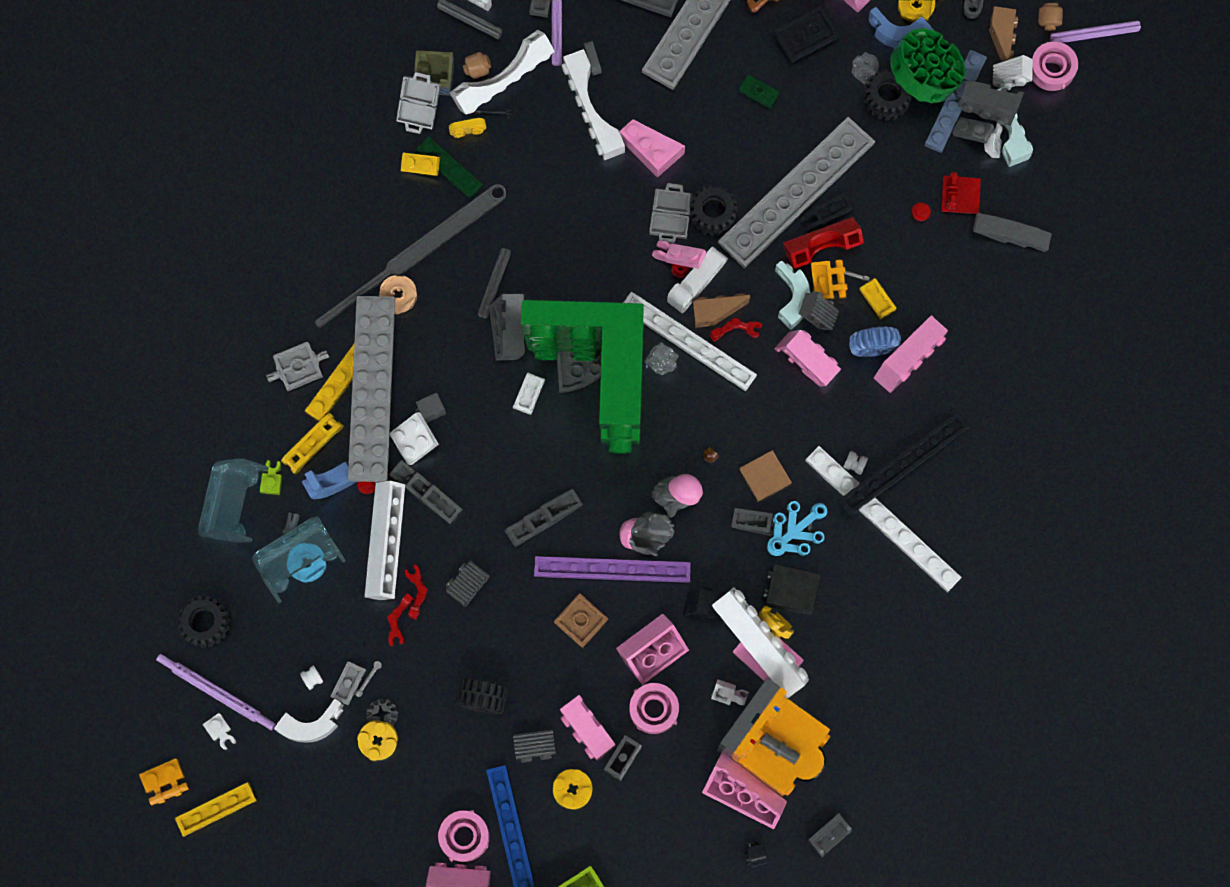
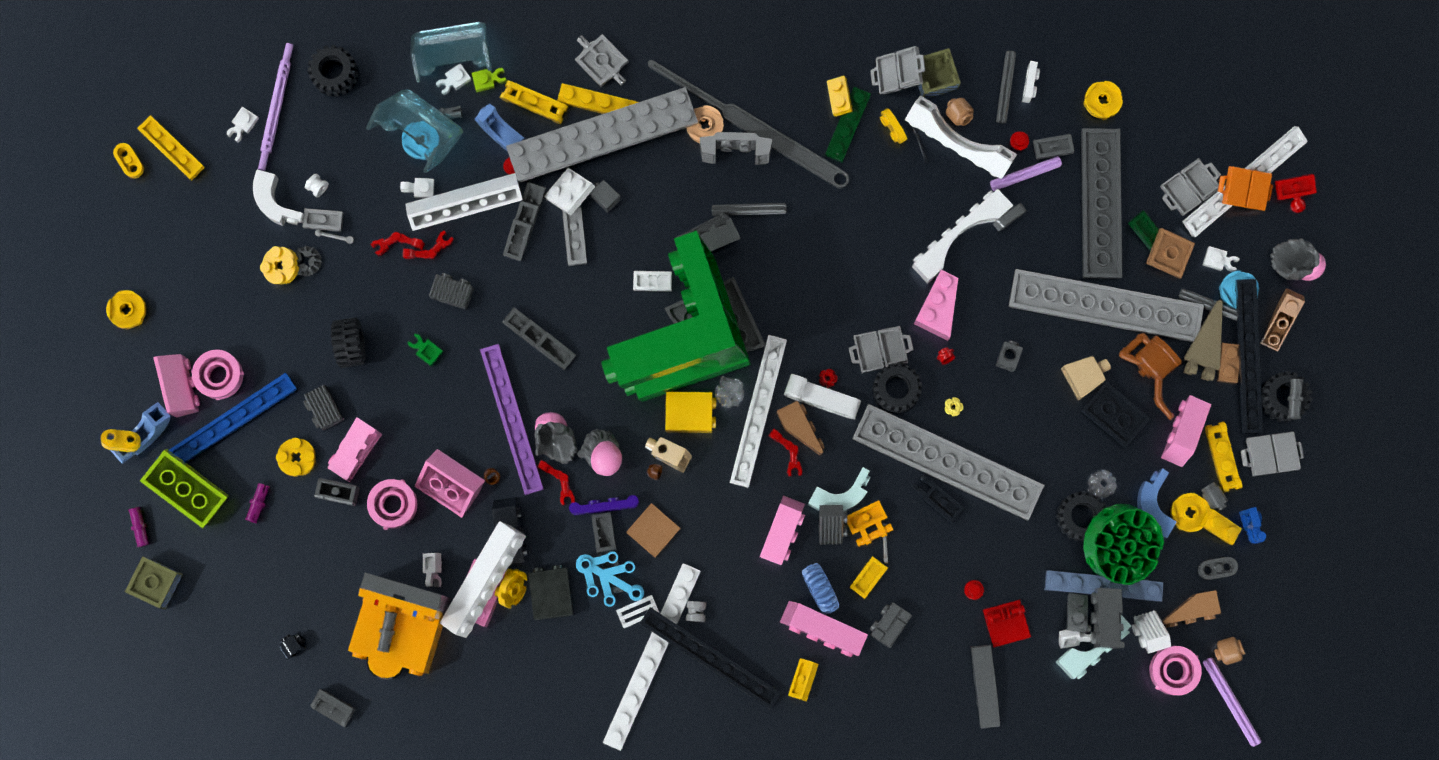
camera: 70 degrees right, 5 degrees up
light orange plate [139,758,189,806] -> none
medium nougat tile [554,593,609,649] -> none
bright pink hinge [652,241,707,269] -> none
bright pink wedge [702,751,787,829] -> none
dark green plate [738,75,780,109] -> none
red arch [783,217,864,269] -> none
none -> yellow plate [113,143,144,179]
none -> magenta pin [245,483,270,524]
none -> white plate [400,178,434,198]
none -> green plate [408,334,443,367]
none -> white plate [436,64,471,95]
none -> reddish brown hinge [484,468,500,485]
none -> red piece [537,460,575,505]
none -> light grey plate [562,207,587,266]
none -> dark purple plate [569,495,639,515]
none -> white tile [616,595,659,628]
none -> tan torso [645,437,692,473]
none -> yellow brick [665,392,716,433]
none -> light grey plate [700,132,772,165]
none -> yellow plate [788,658,819,702]
none -> dark grey brick [869,602,912,648]
none -> red plate [937,347,955,364]
none -> light yellow plate [944,397,963,416]
none -> dark grey brick [995,341,1023,372]
none -> red plate [1010,132,1029,151]
none -> tan torso [1061,356,1111,401]

